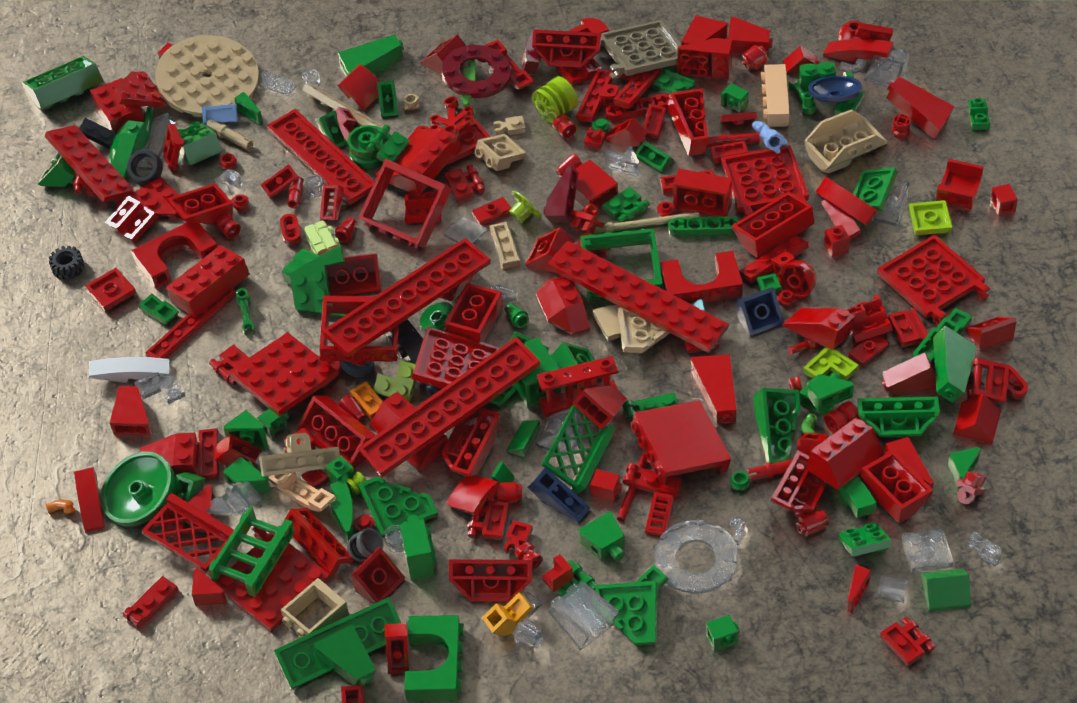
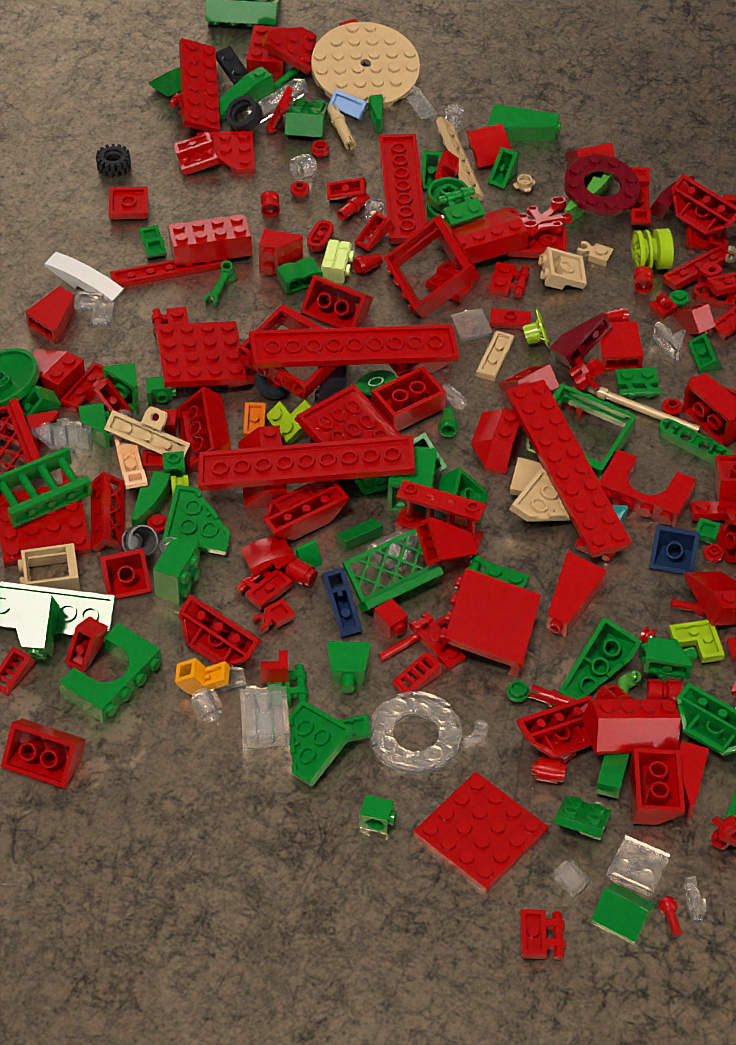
camera: 30 degrees right, 0 degrees up
red arch [132,222,217,289] -> none
red slope [167,183,233,225] -> none
green wing [290,245,347,317] -> none
red cone [339,395,366,423] -> none
red wheel [515,542,543,570] -> none
red slope [847,565,871,613] -> none
none -> red slope [258,229,303,276]
none -> red plate [413,771,549,893]
none -> red bar [658,896,682,937]

